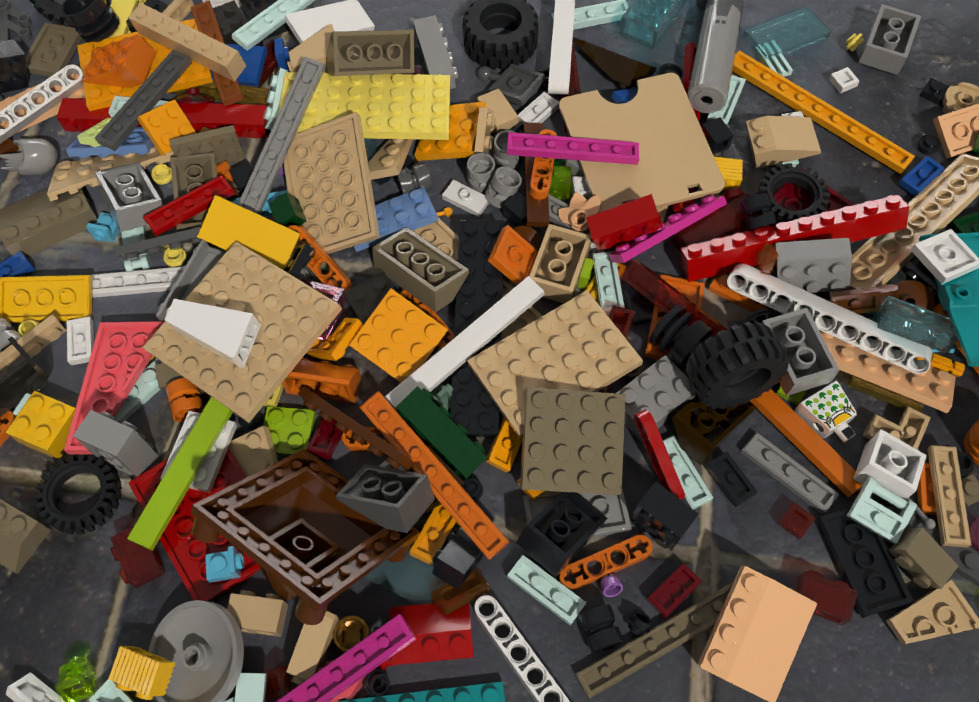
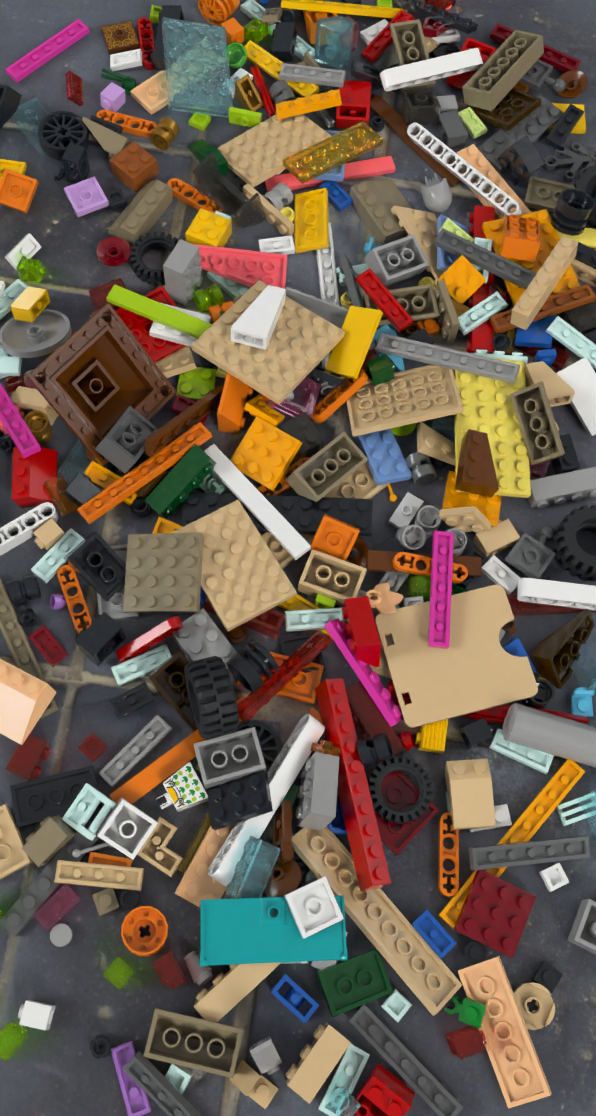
camera: 85 degrees right, 5 degrees up
none -> tan brick [33,518,65,552]
none -> dark red dish [96,237,131,267]
none -> clear neon green wheel [193,283,225,313]
none -> black plate [207,770,273,831]
none -> orange beam [438,812,459,897]
none -> dark red plate [453,870,536,958]
none -> reddish brown wedge [455,429,499,498]
none -> light aqua tile [458,291,508,335]
none -> dark grey plate [469,835,591,870]
none -> black plate [493,334,511,351]
none -> medium azure bracket [569,687,595,718]

